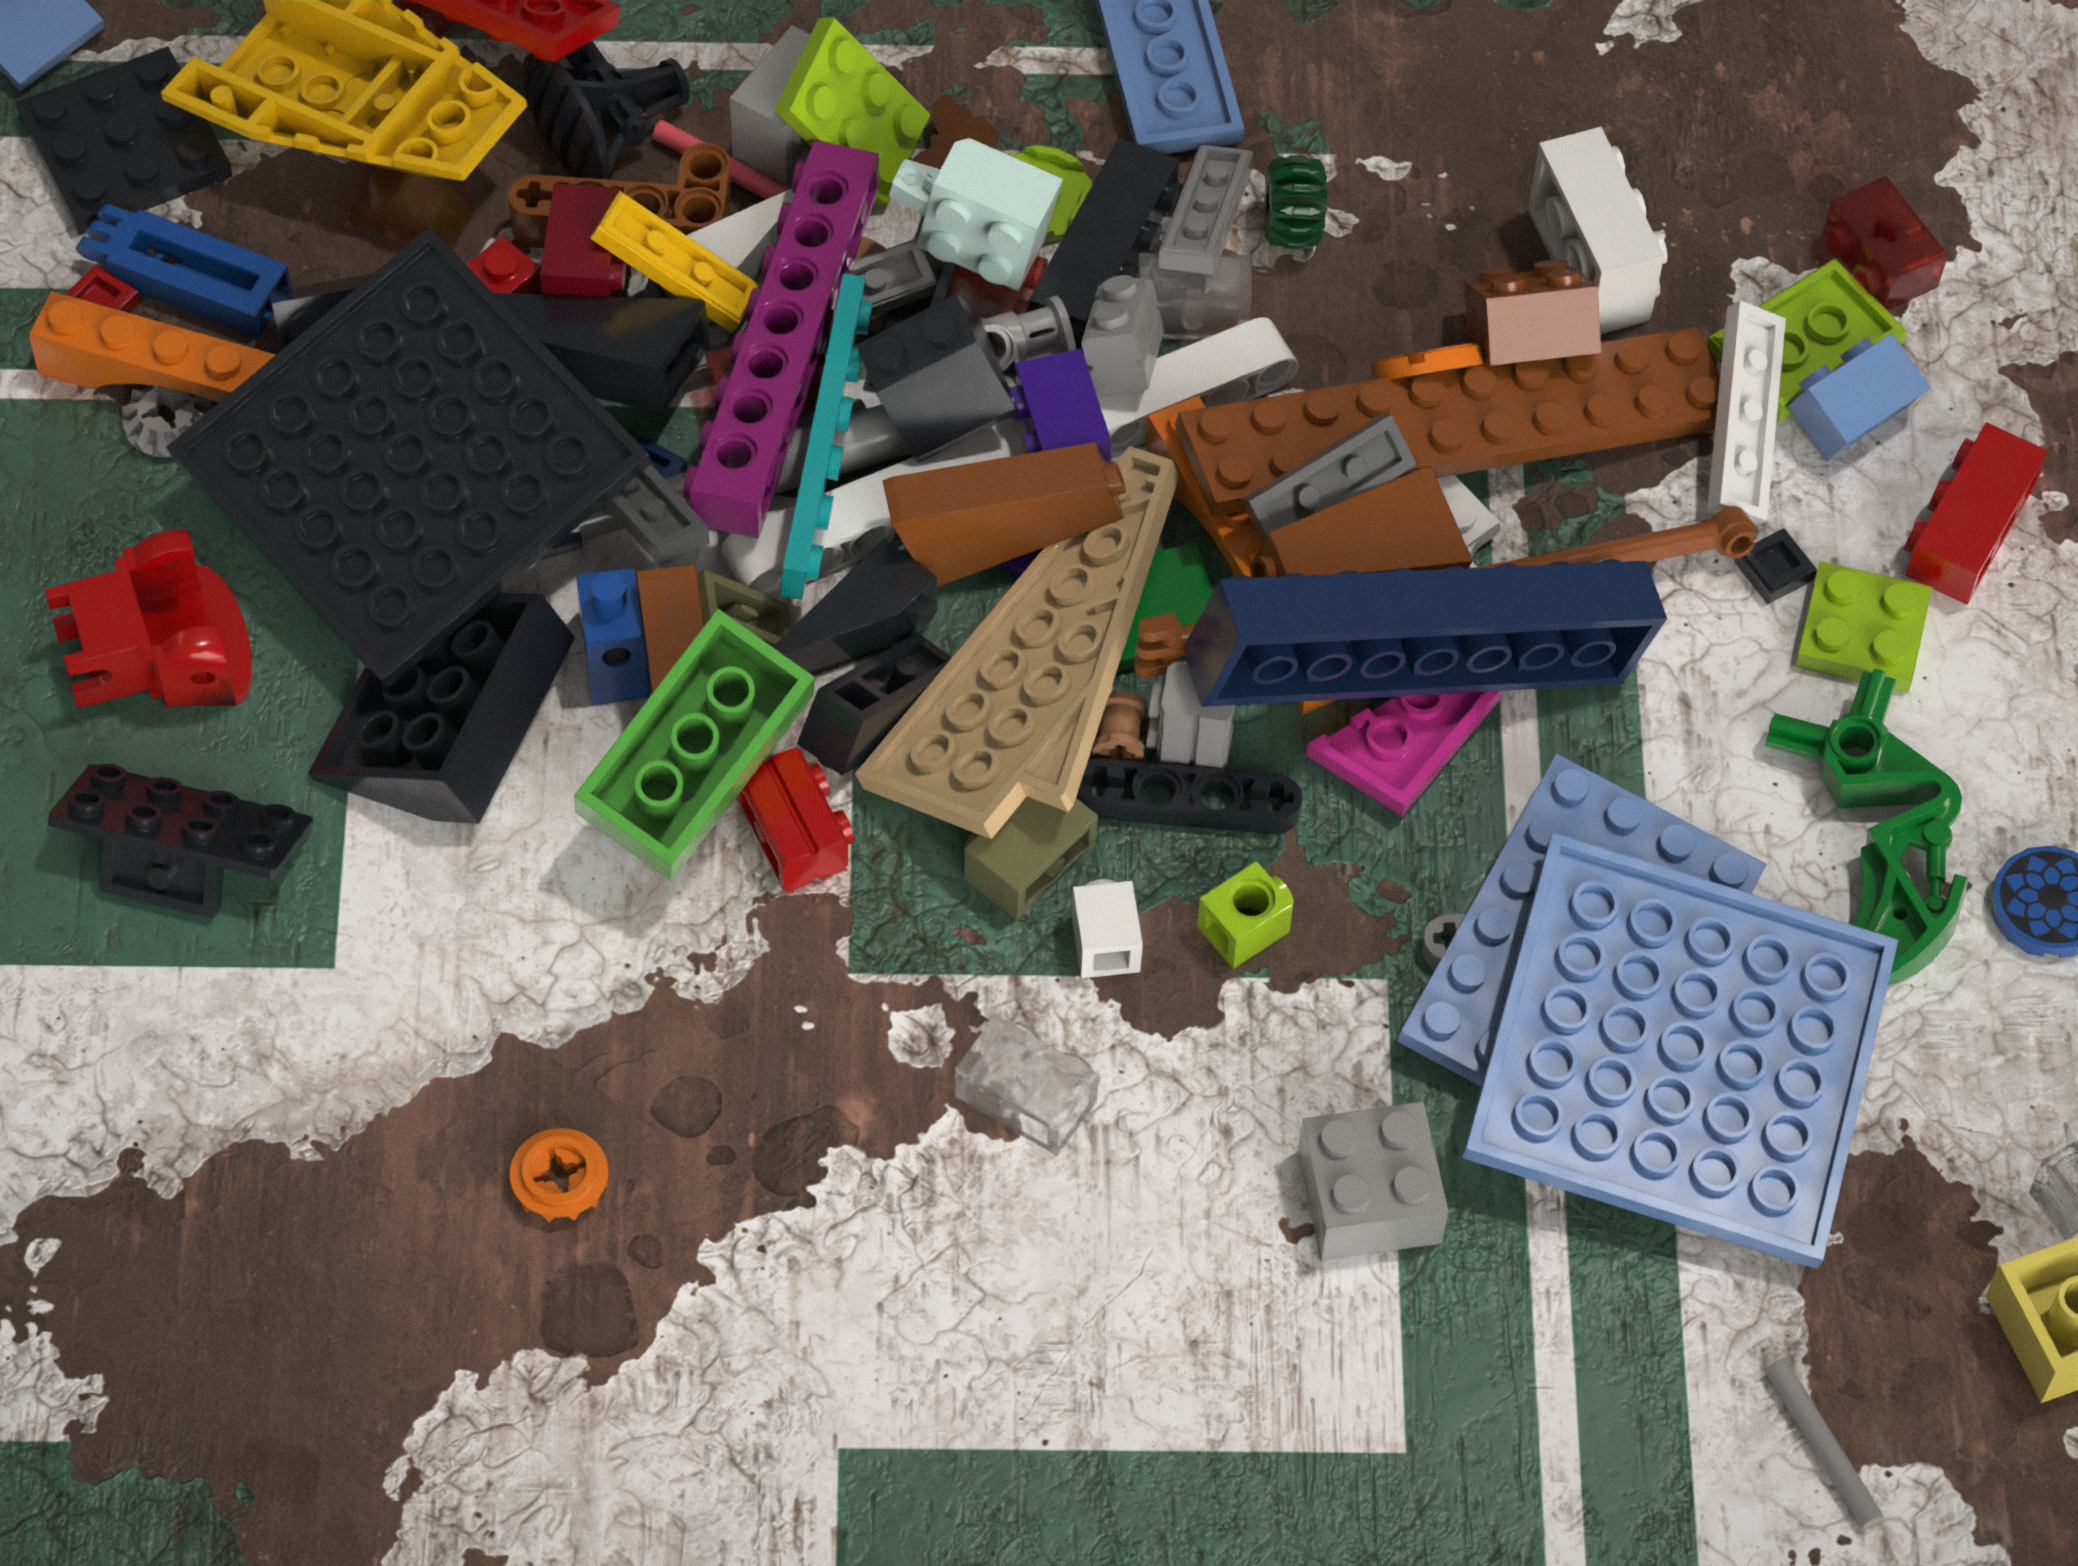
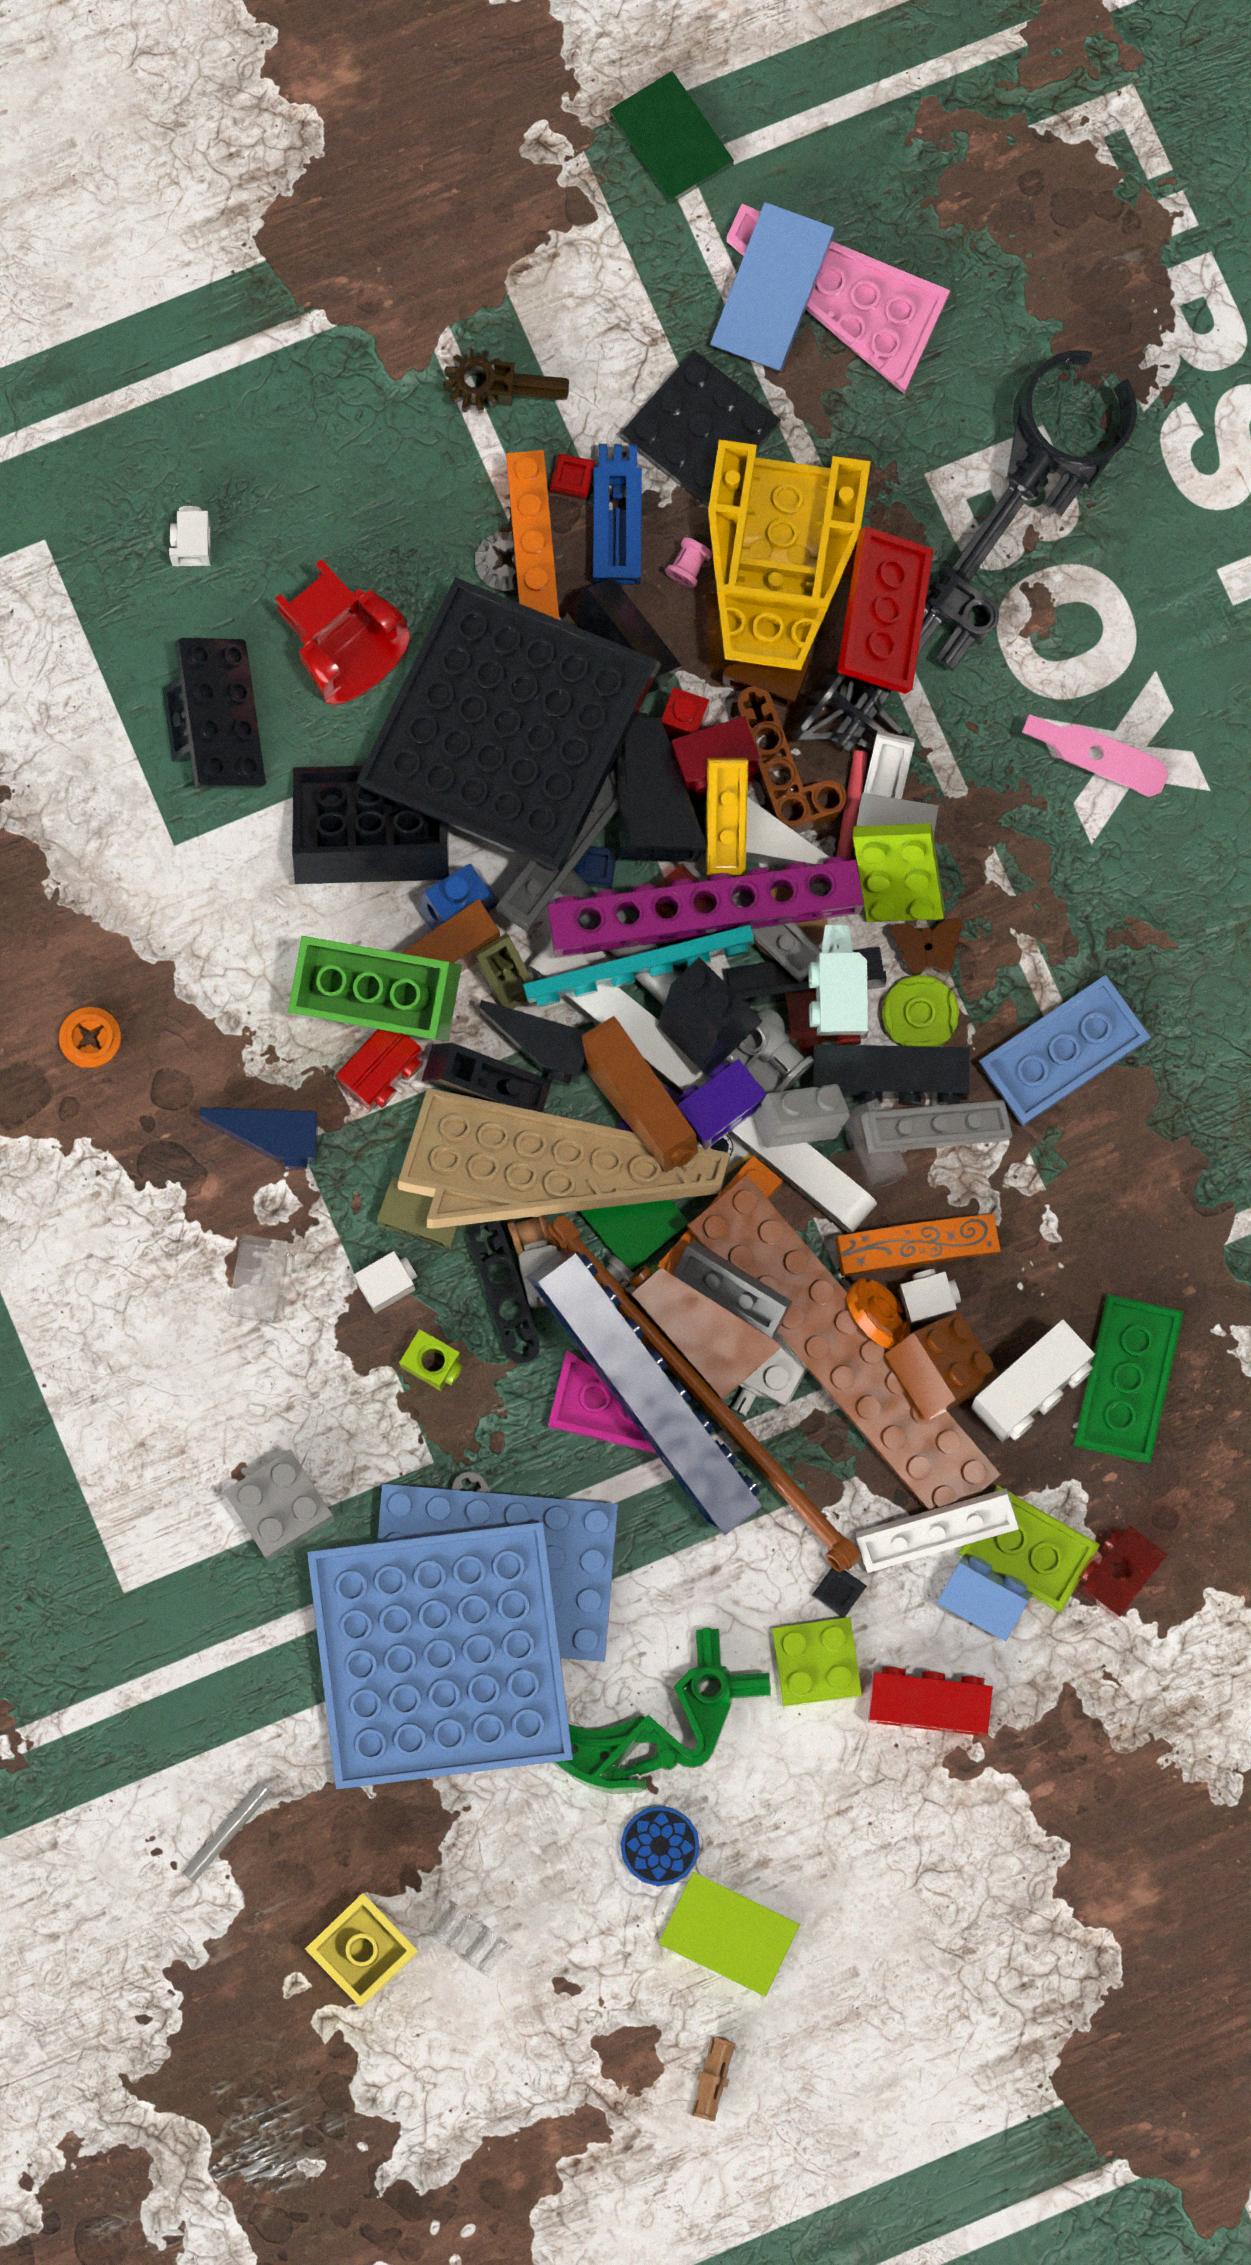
camera: 70 degrees right, 20 degrees up
dark green gear [1263,155,1328,249] -> none
none -> dark blue slope [199,1107,319,1170]
none -> bright pink bush [665,537,712,588]
none -> reddish brown slope [722,658,811,711]
none -> orange slope [835,1214,1001,1276]
none -> white tile [864,731,916,799]
none -> white brick [899,1269,961,1328]
none -> green tile [1073,1294,1184,1464]

